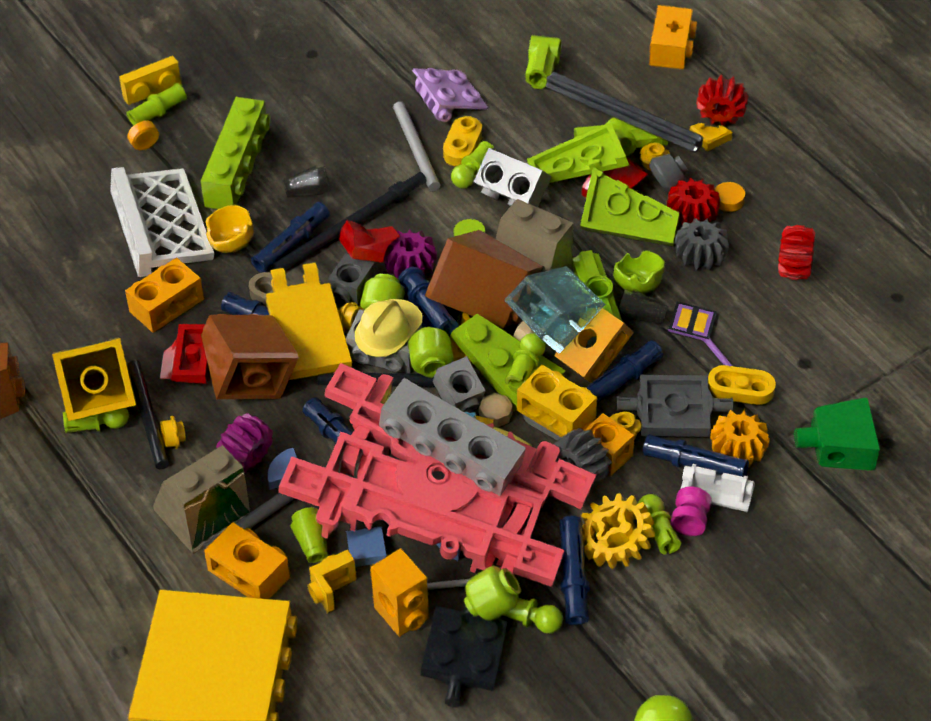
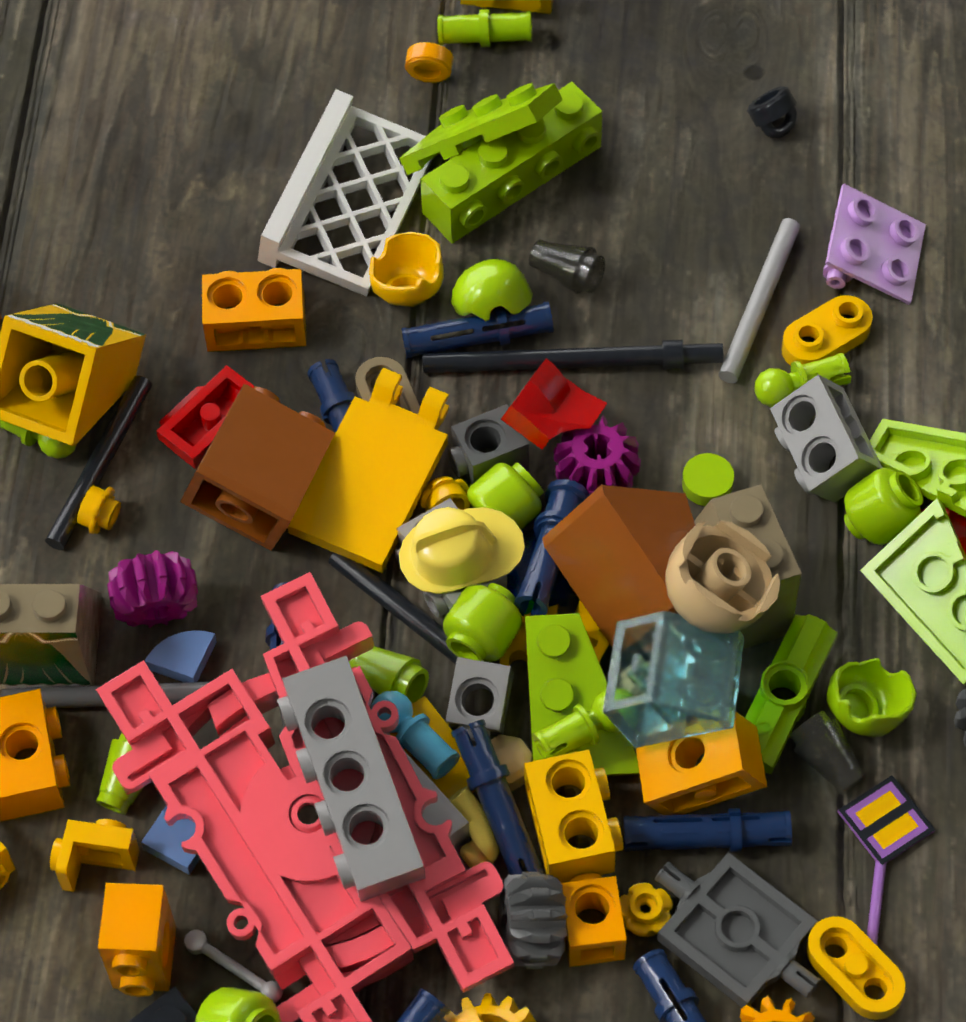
camera: 40 degrees right, 10 degrees up
none -> lime wing [399,83,563,175]
none -> lime hair [451,259,533,321]
none -> dark blue pin [451,719,546,875]
none -> tan cylinder [665,521,780,634]
none -> black tile [747,86,797,138]
none -> lime head [844,468,923,546]

